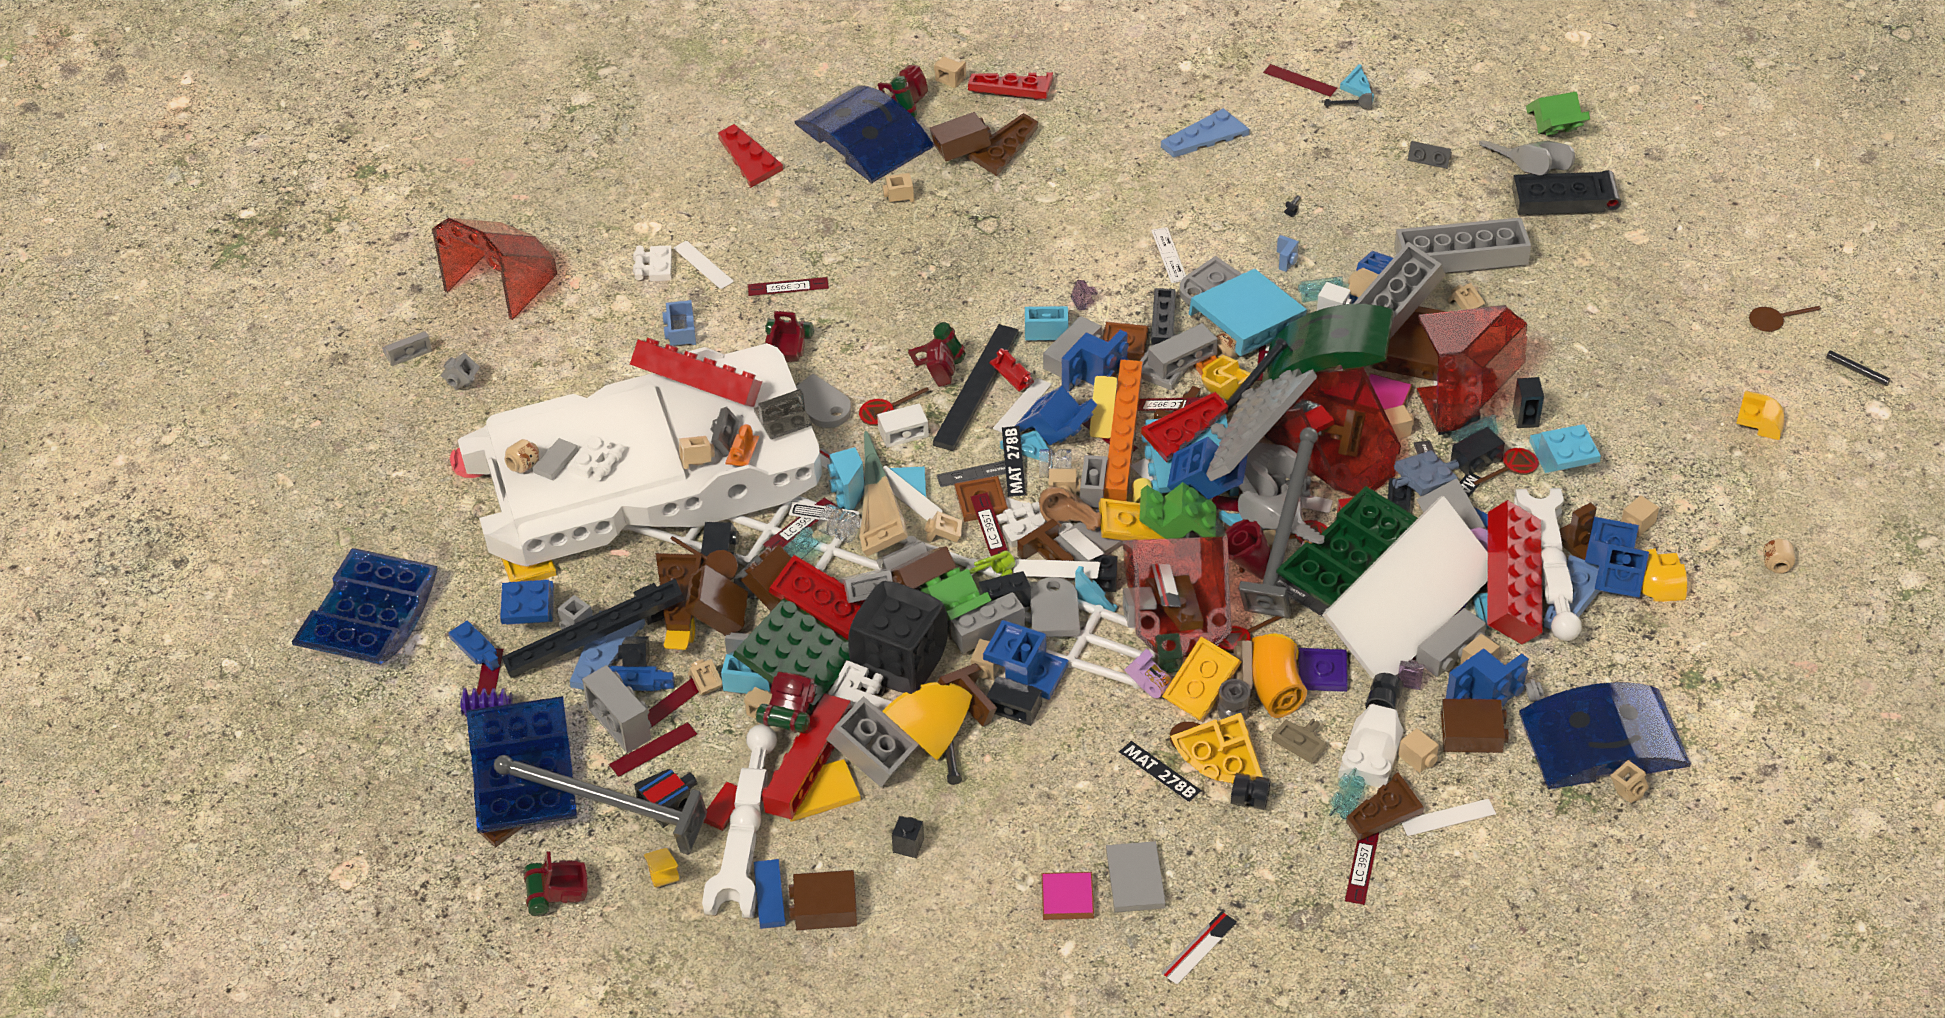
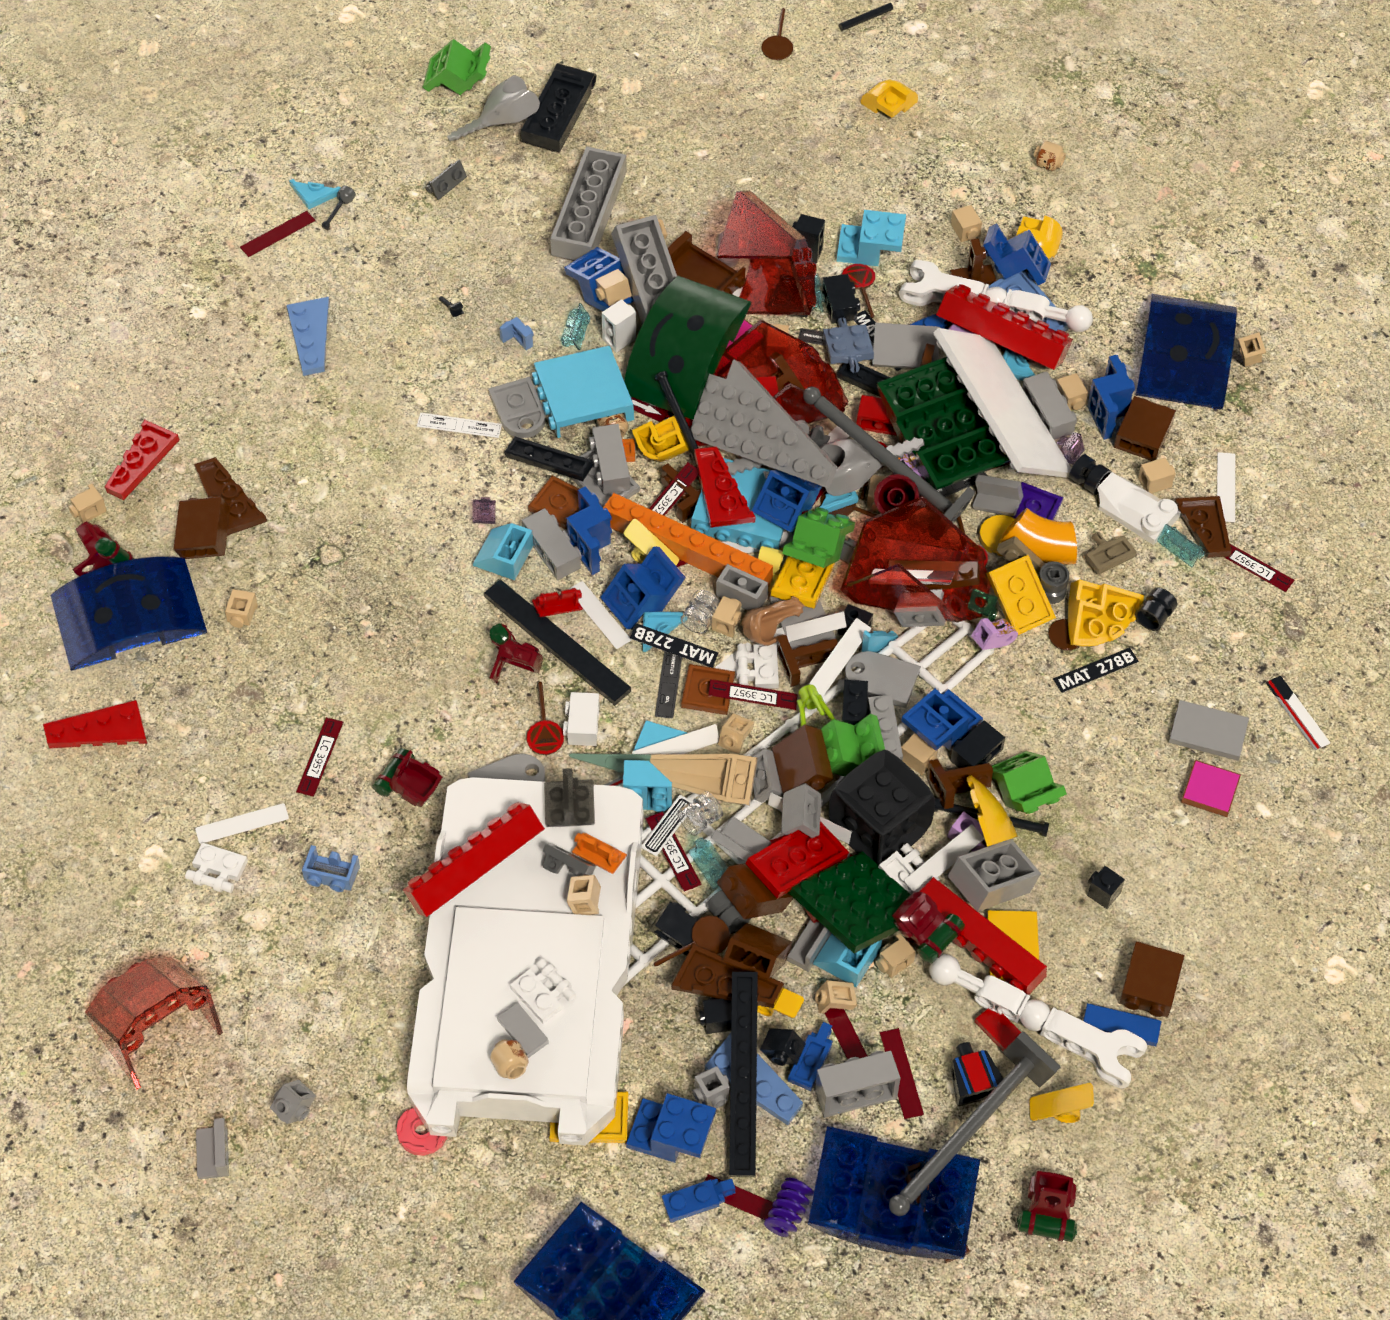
camera: 70 degrees left, 10 degrees up
none -> light grey panel [711,817,771,862]
none -> light grey panel [972,475,1023,516]
none -> bright green bracket [991,751,1067,814]

